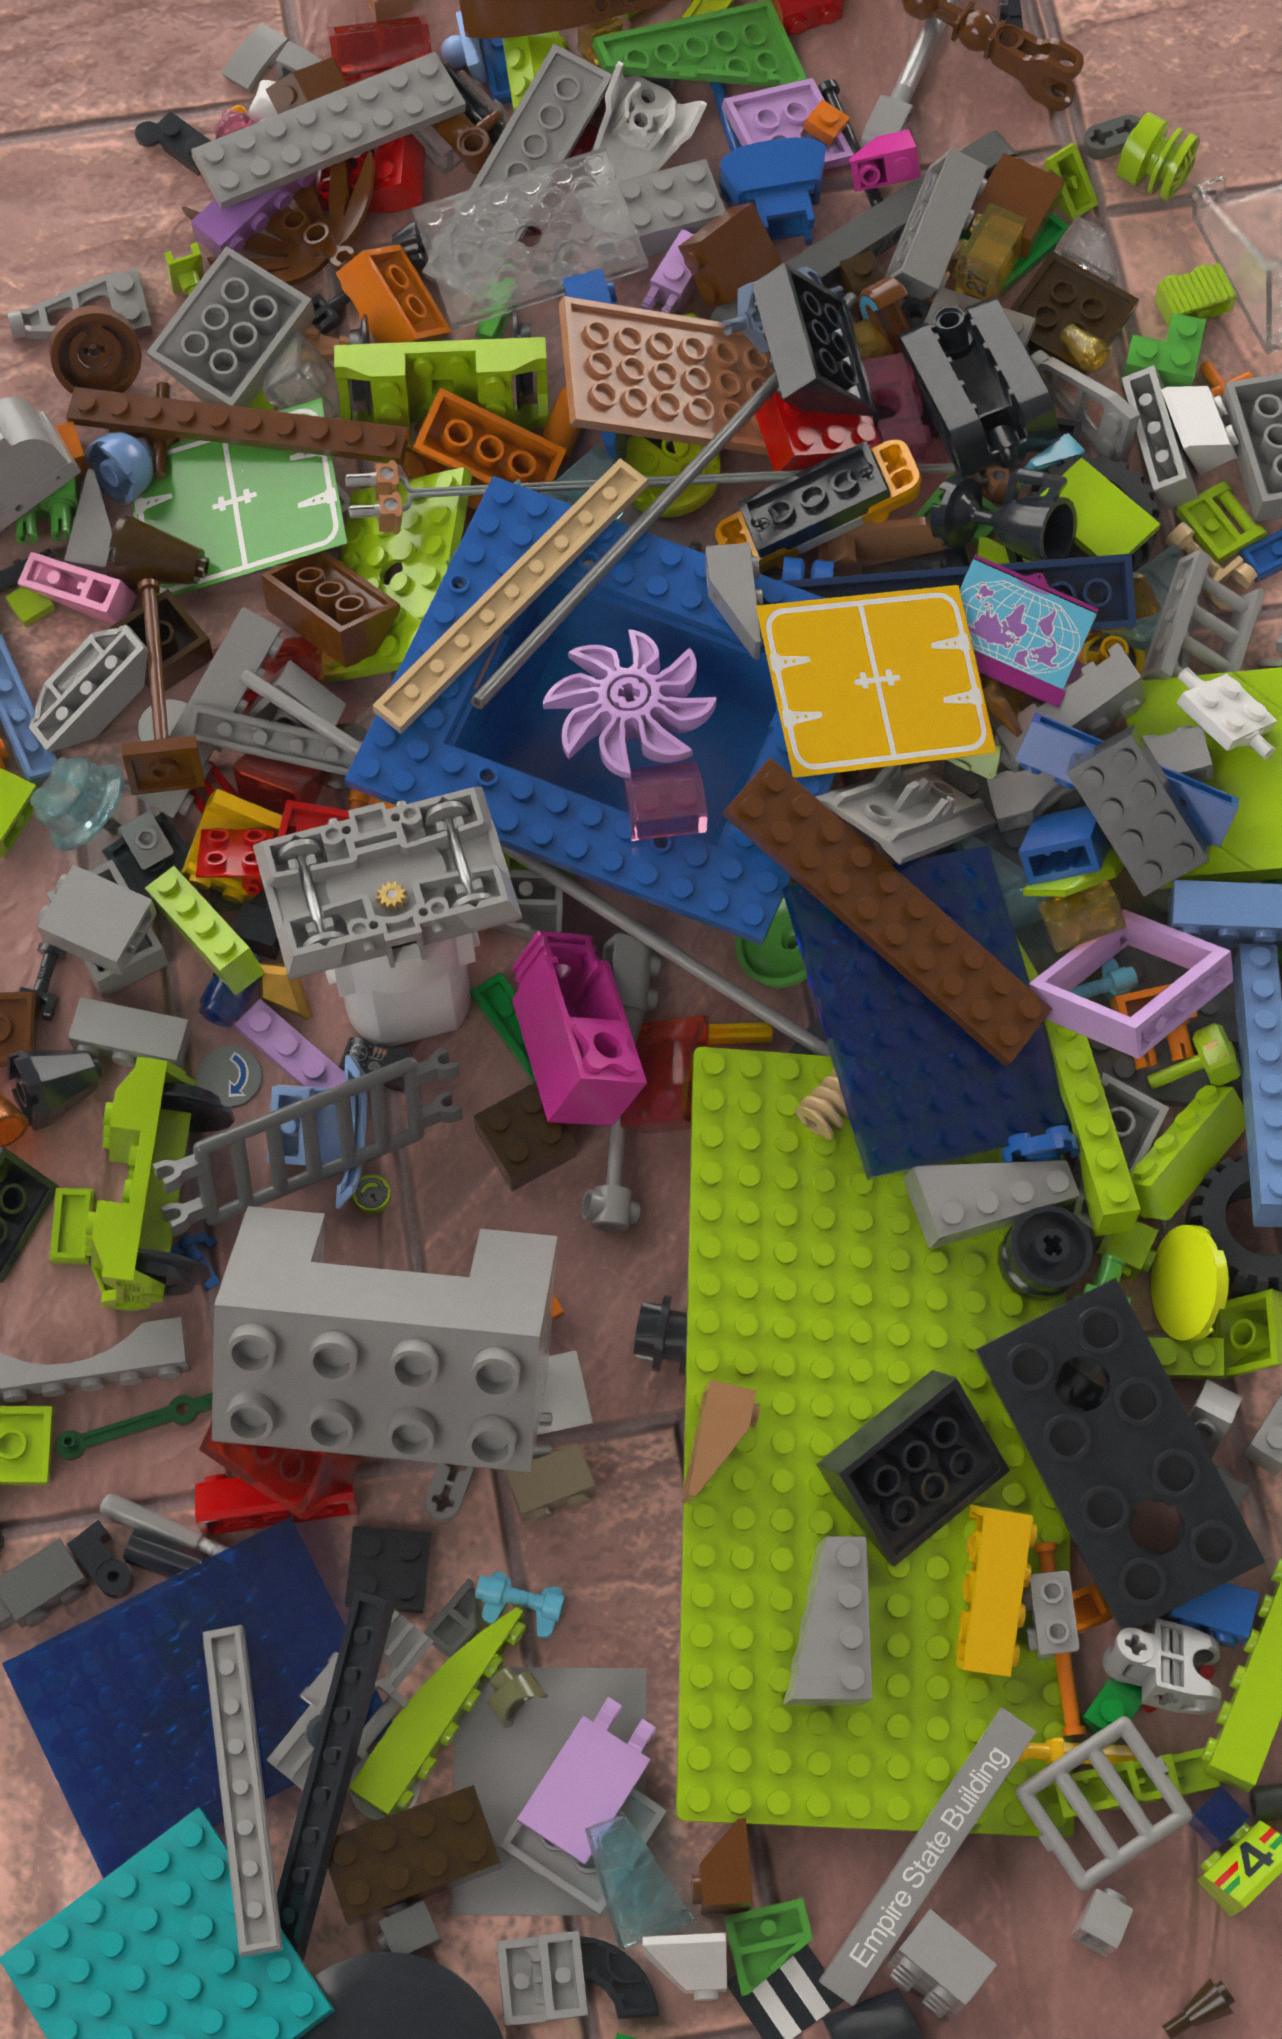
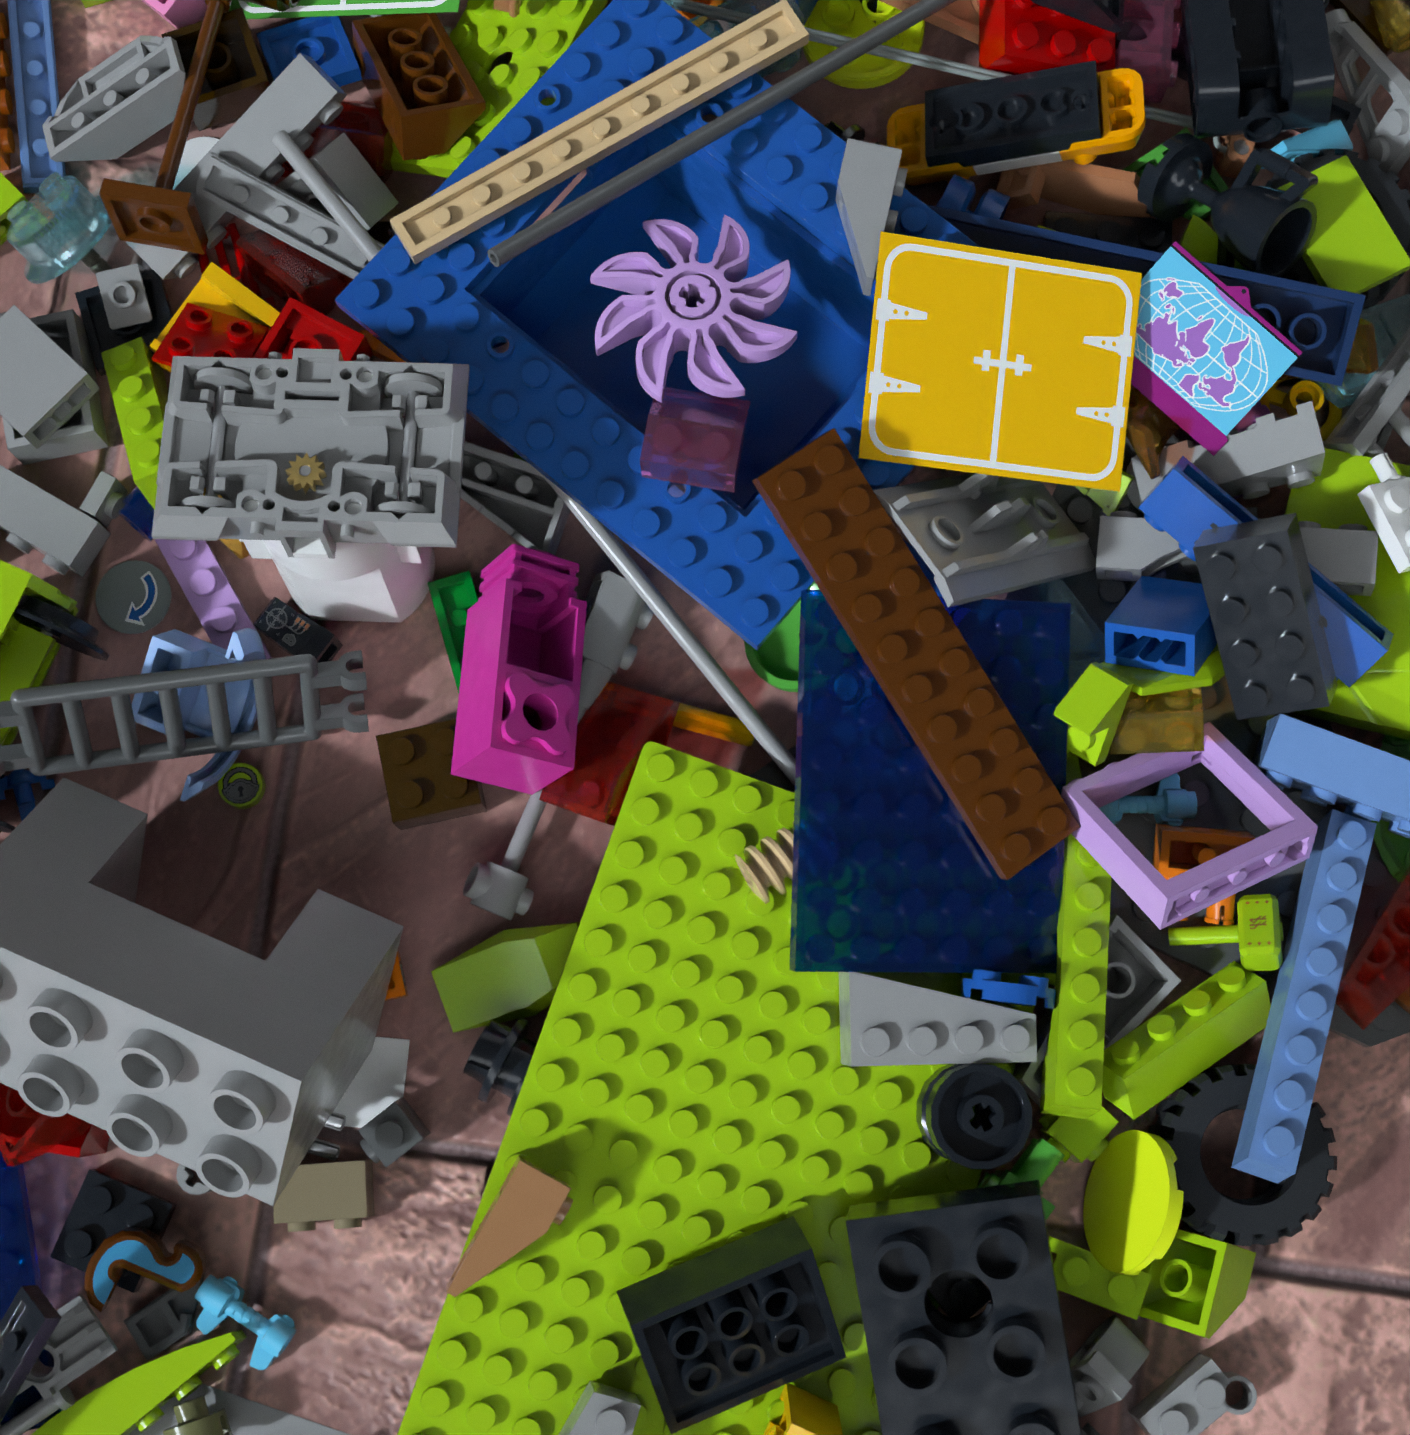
camera: 20 degrees right, 10 degrees up
none -> light grey plate [79,471,128,528]
none -> reddish brown animal [84,1227,206,1312]
none -> blue plate [256,16,363,87]
none -> dark grey brick [358,1097,431,1168]
none -> lime piece [431,922,580,1033]
none -> lime slope [1053,662,1134,766]

